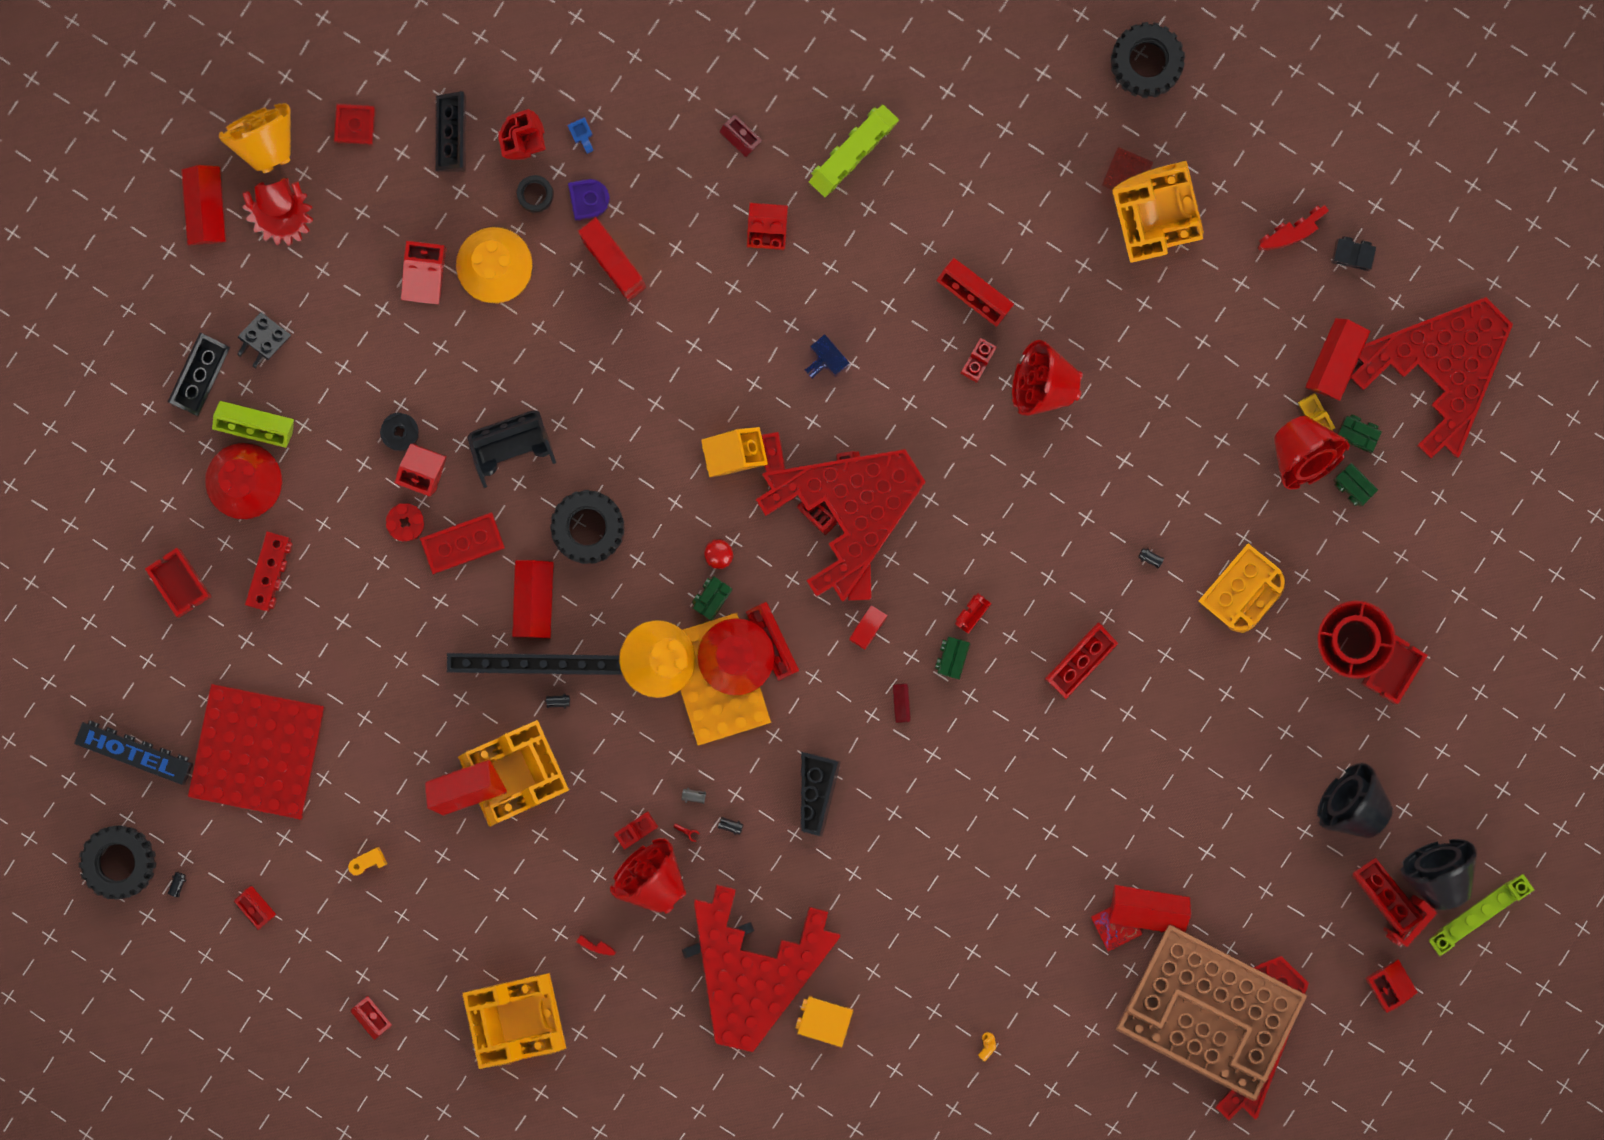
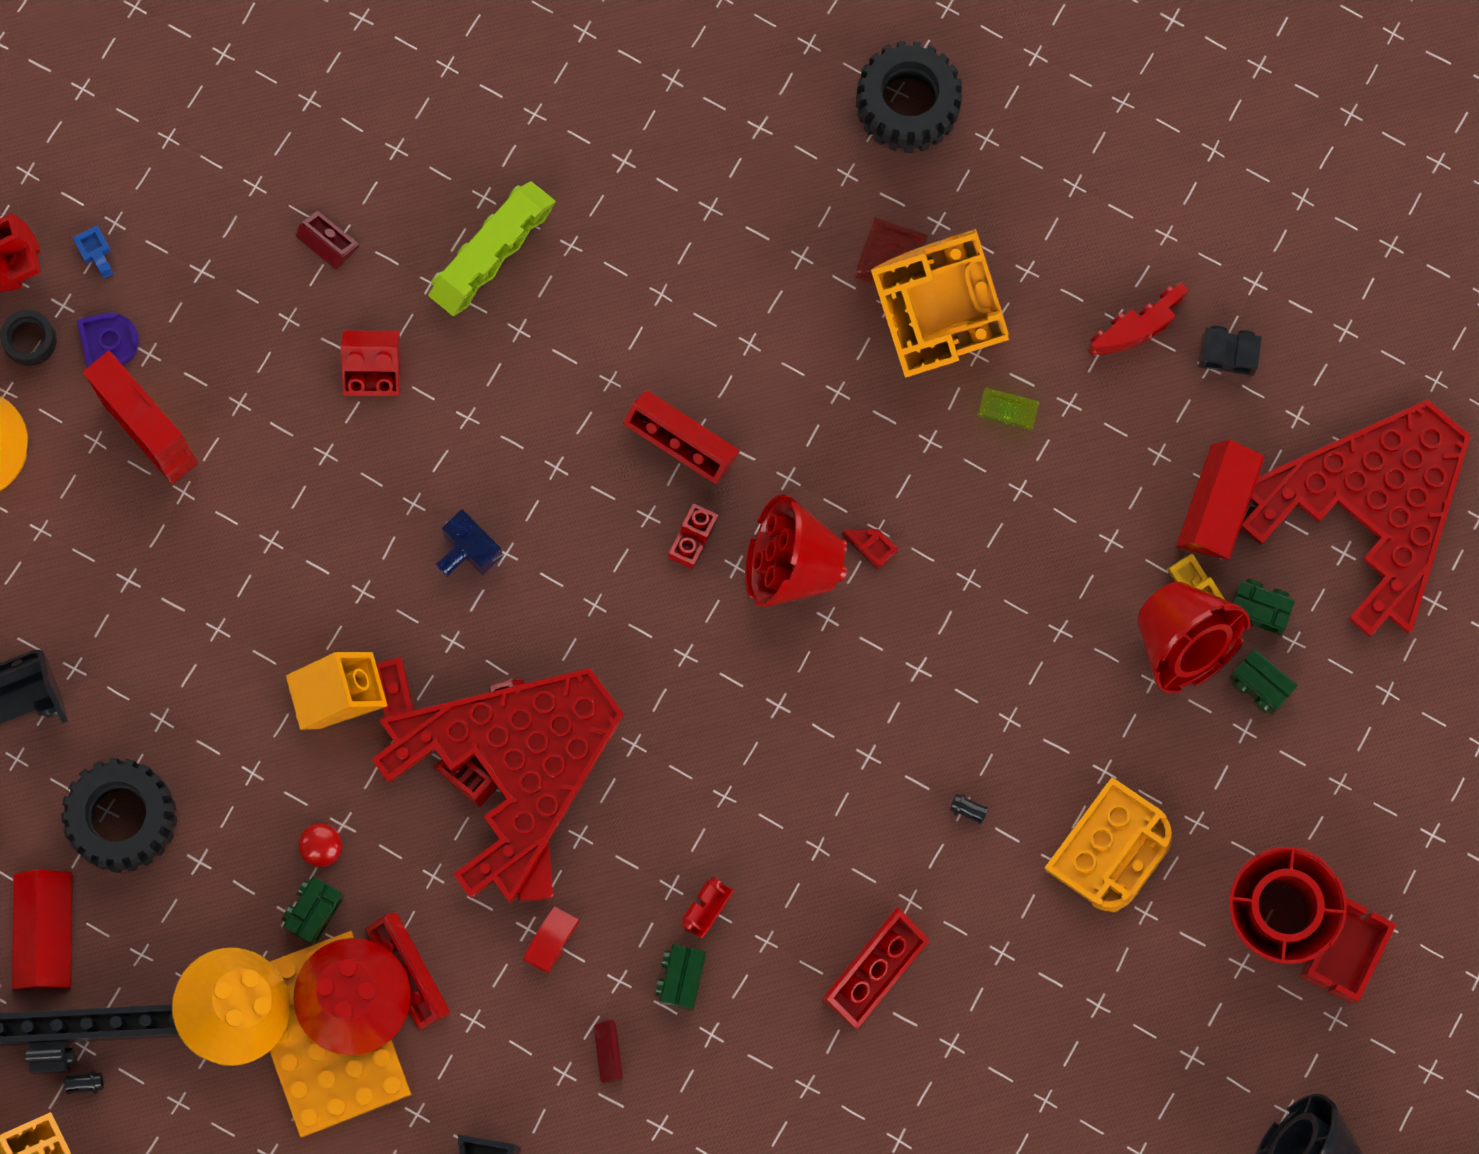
camera: 10 degrees left, 10 degrees down
none -> black brick [25,1041,74,1075]
none -> red tile [842,529,899,570]
none -> clear neon green plate [978,388,1039,430]

